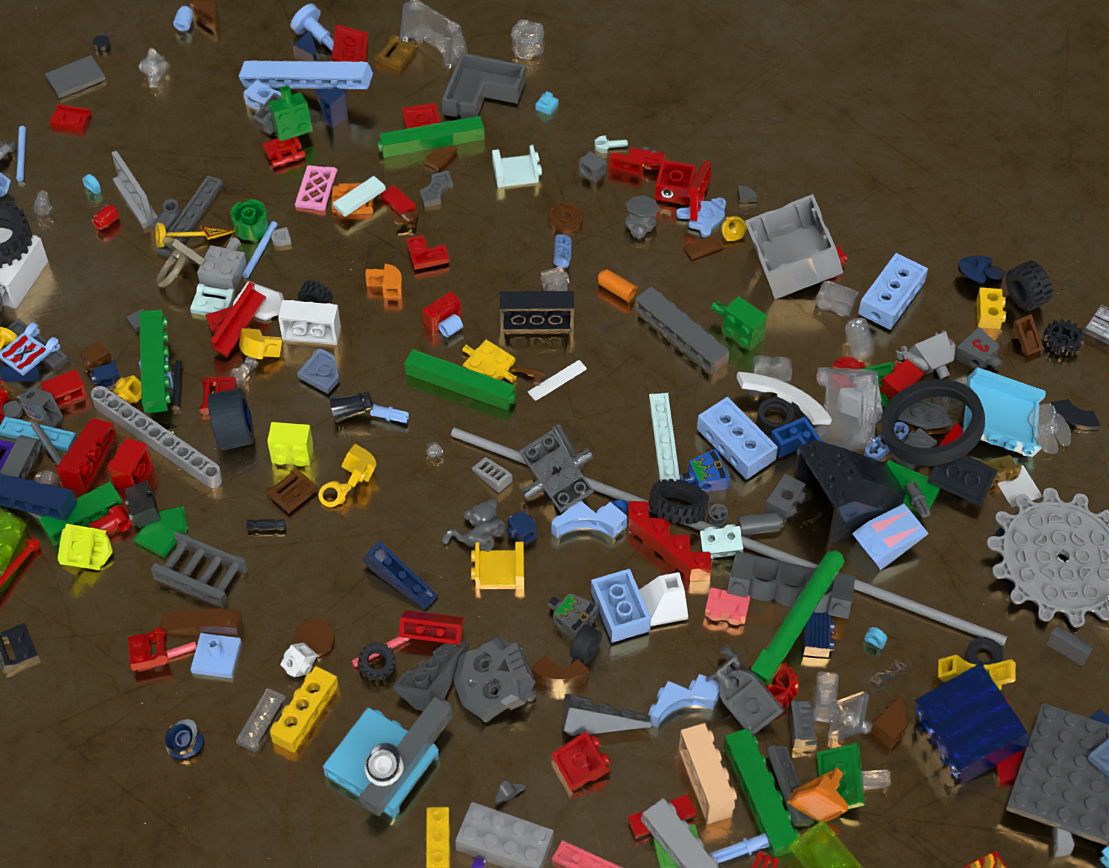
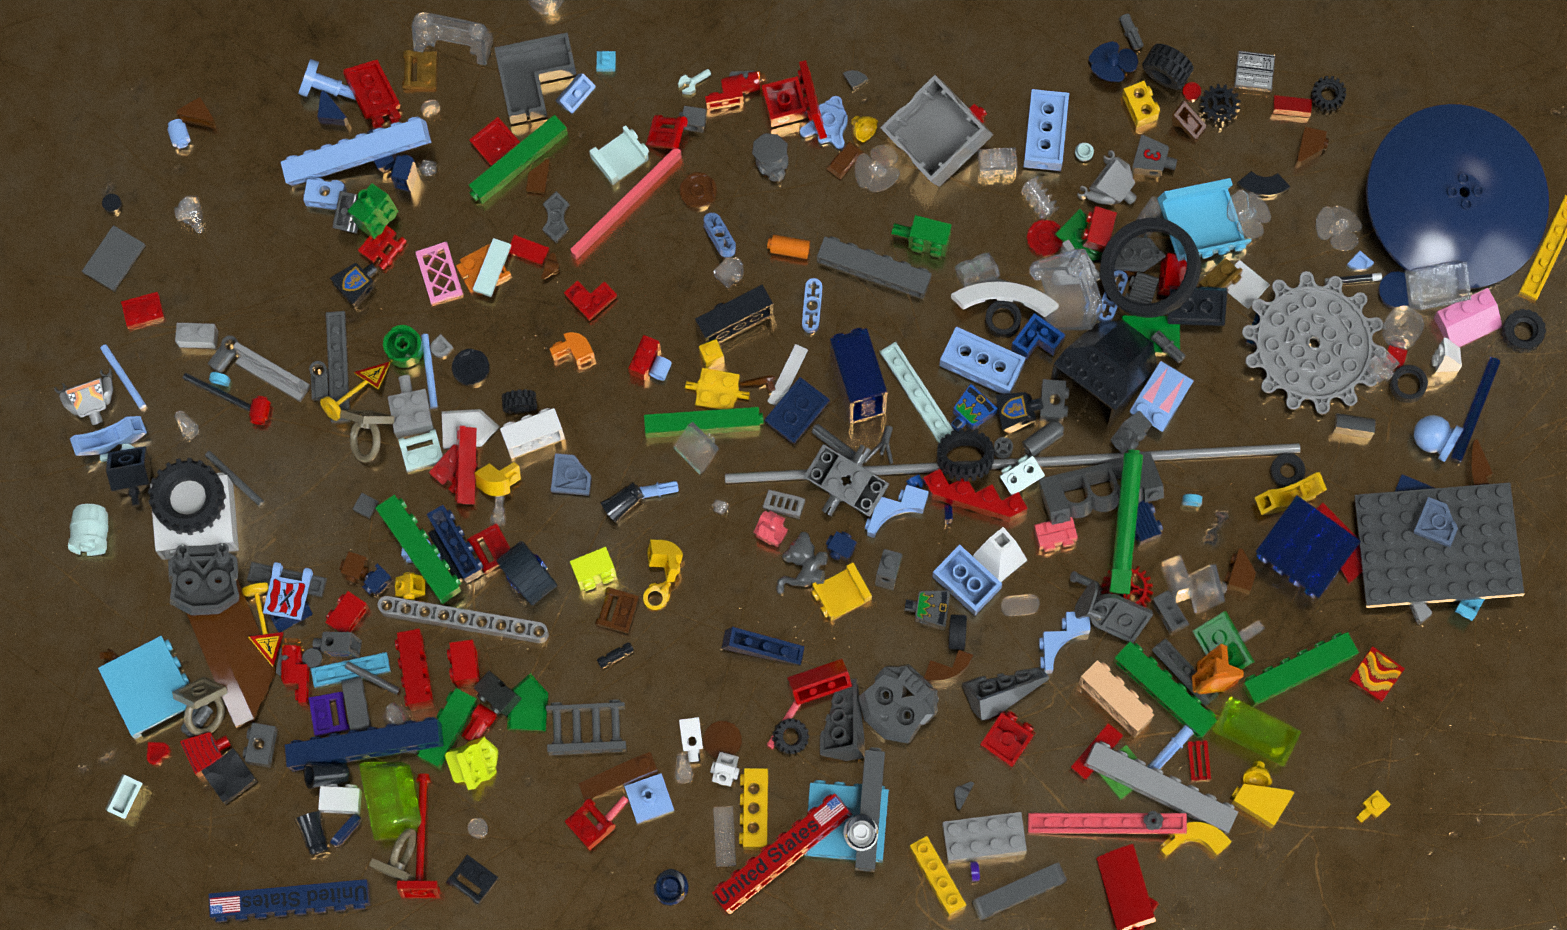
camera: 25 degrees left, 20 degrees up
none -> light grey brick [175,323,218,349]
none -> black bar [182,373,251,412]
none -> dark grey bar [205,451,264,507]
none -> dark grey piece [207,336,240,374]
none -> black torso [330,263,378,309]
none -> clear plate [419,160,437,176]
none -> clear tile [421,100,440,117]
none -> dark blue brick [427,505,484,584]
none -> black tile [452,348,490,386]
none -> clear tile [468,818,488,839]
none -> light blue slope [555,74,596,114]
none -> coral tile [570,149,682,260]
none -> red plate [646,115,688,149]
none -> clear tile [674,422,719,474]
none -> clear cone [674,753,694,784]
none -> white torso [679,717,703,762]
none -> yellow brick [699,339,724,369]
none -> red brick [712,794,853,914]
none -> coral hair [753,510,788,547]
none -> dark blue plate [764,377,830,445]
none -> light blue beam [802,278,822,333]
none -> clear blue brick [830,328,887,424]
none -> clear piece [855,145,900,192]
none -> dark grey plant [864,426,893,464]
none -> dark grey torso [875,549,903,591]
none -> clear blue tile [944,505,953,524]
none -> black torso [996,392,1044,433]
none -> clear tile [1001,594,1040,617]
none -> light aqua plate [1075,143,1094,161]
none -> dark grey brick [1110,411,1152,454]
none -> dark grey axle [1119,14,1144,50]
none -> red piece [1182,82,1201,101]
none -> green brick [1242,632,1359,707]

